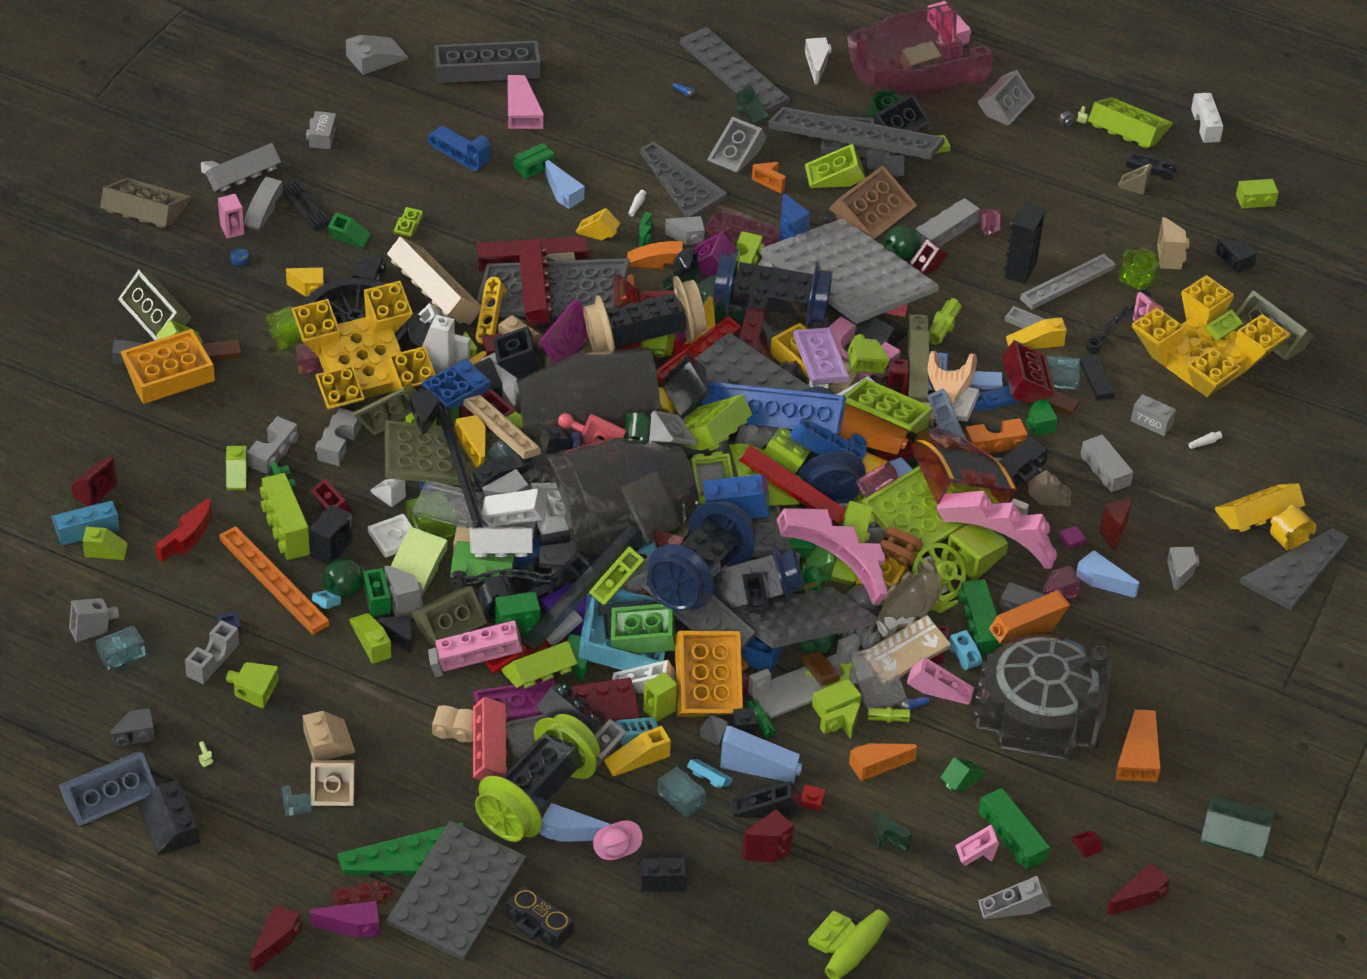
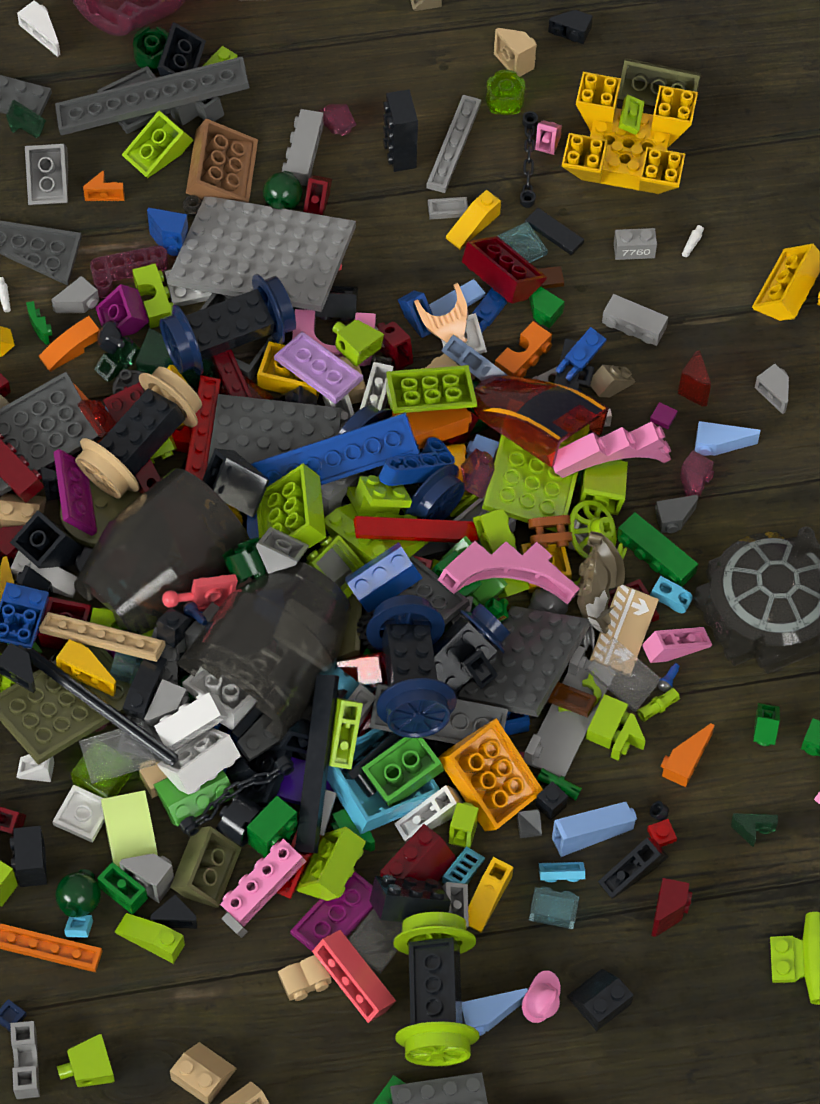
camera: 35 degrees left, 15 degrees up
olive brick [907,314,929,403] -> none
lime piece [929,298,962,345] -> none
orange slope [989,590,1070,644] -> none
none -> blue hinge [556,327,607,381]
none -> black hinge [650,801,669,821]

